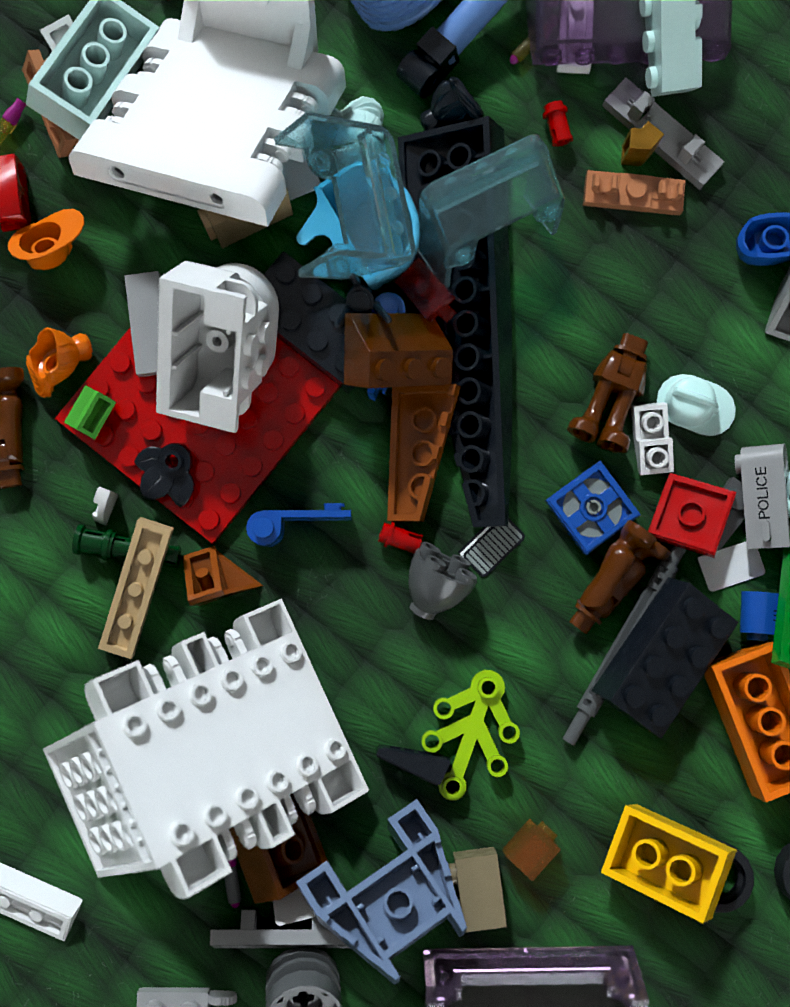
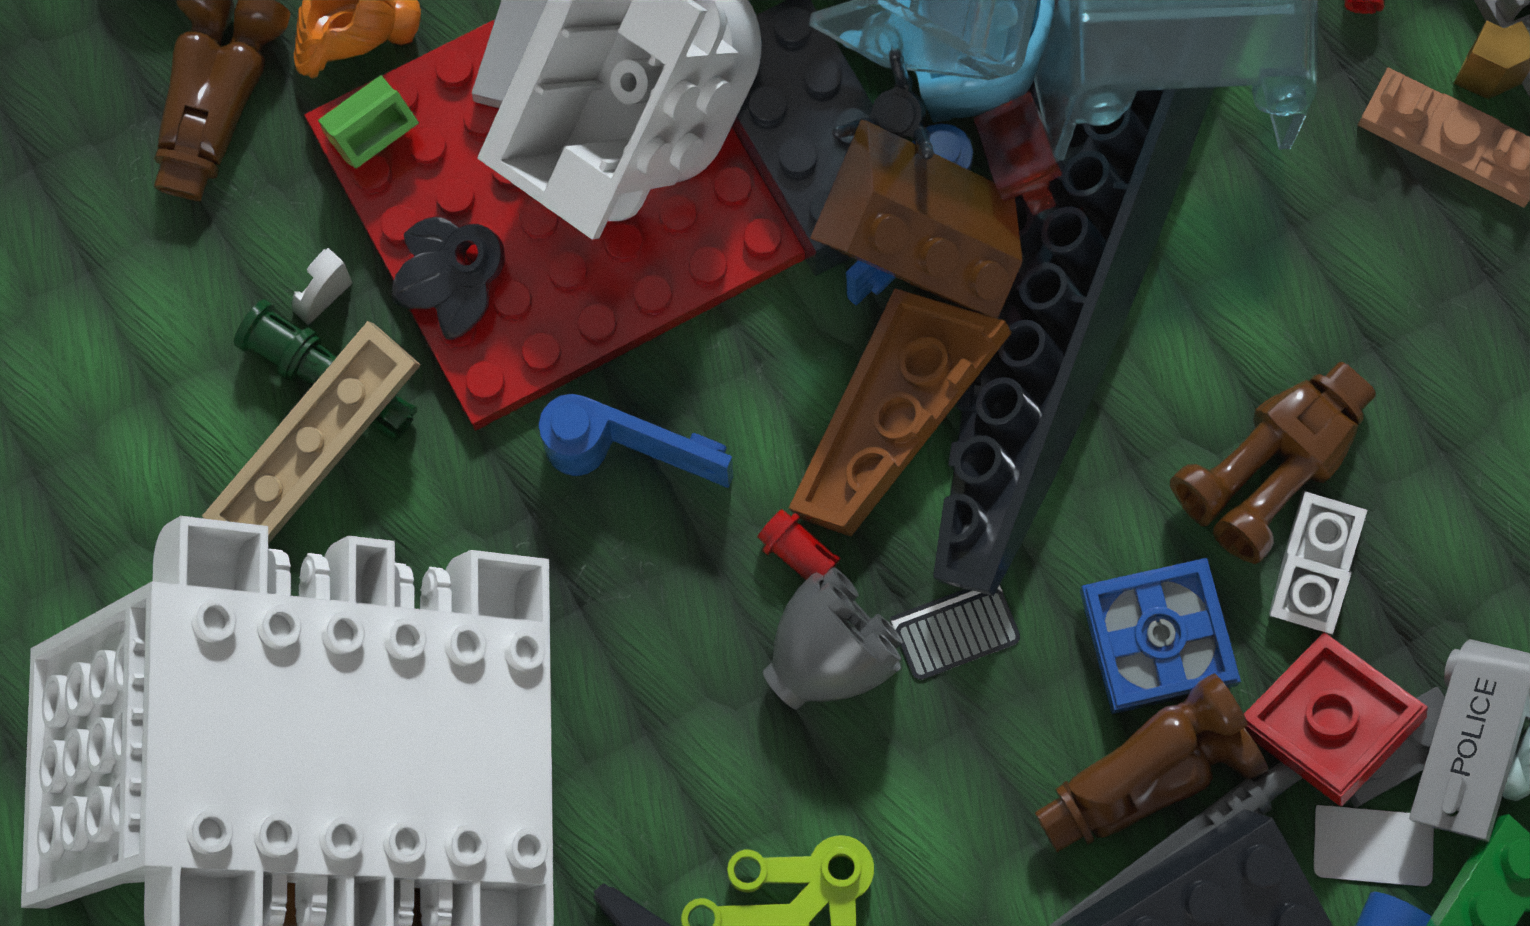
camera: 30 degrees right, 10 degrees down
dark orange slope [183,546,263,606] -> none
light aqua piece [657,374,736,436] -> none

